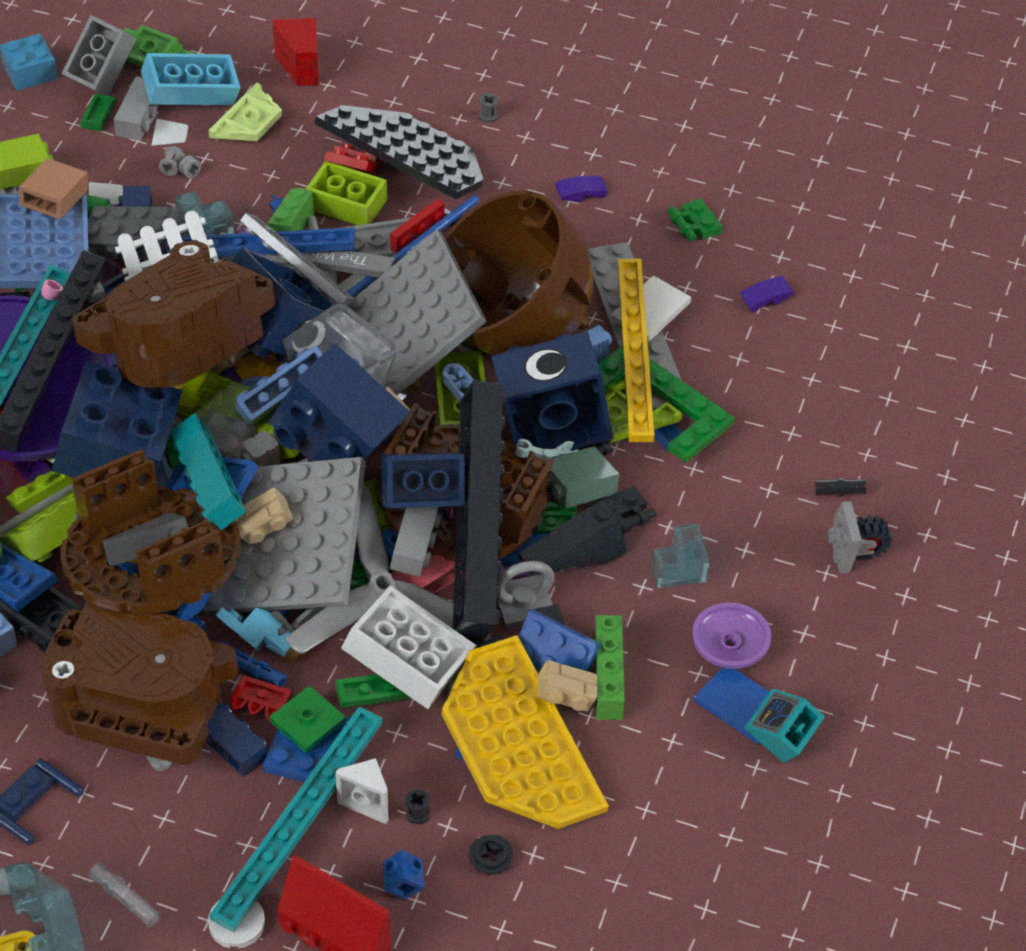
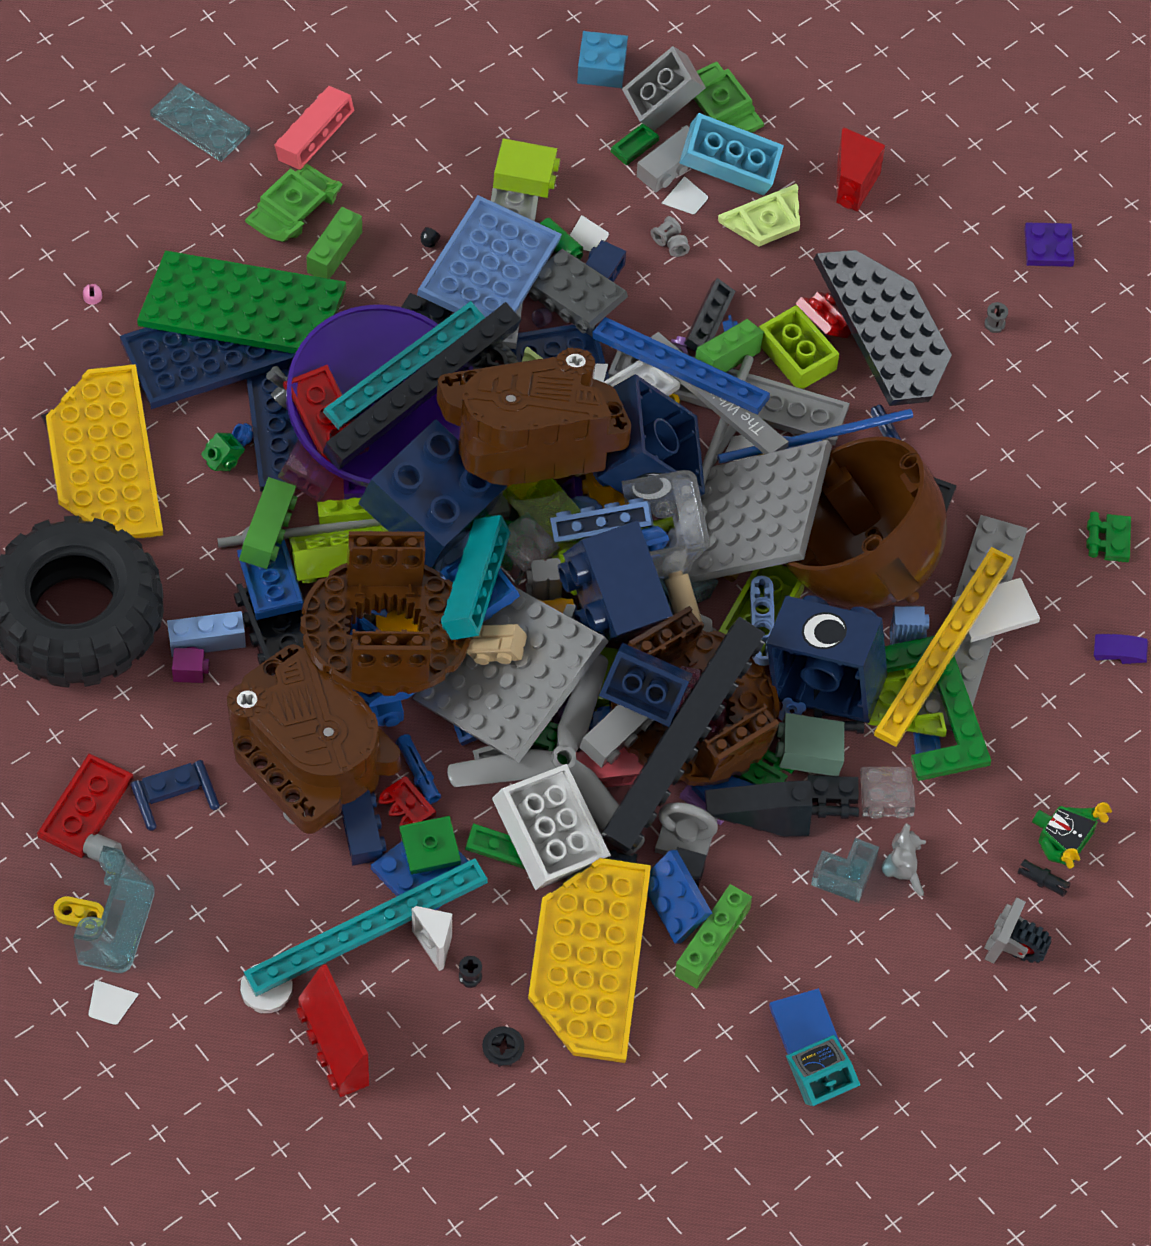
camera: 30 degrees right, 10 degrees up
nougat brick [19,158,88,219] -> none
bright pink hinge [41,279,63,300] -> none
clear pin [89,862,161,928] -> none
dark grey slope [103,513,188,566] -> none
white fence [115,211,219,281] -> none
clear light blue brick [174,191,234,236] -> none
medium azure plate [216,607,304,663] -> none
light grey plate [240,213,356,307] -> none
blue brick [383,850,425,900] -> none
red plate [390,199,445,253] -> none
light aqua piece [515,439,578,460] -> none
tan brick [537,660,597,712] -> none
dark purple slope [555,176,608,202] -> none
medium lavender dish [692,603,771,669] -> none
none -> black plate [684,278,736,352]
none -> clear plate [860,767,915,819]
none -> light grey animal [881,823,926,896]
none -> dark purple plate [1024,223,1074,267]
none -> torso [1032,802,1112,869]

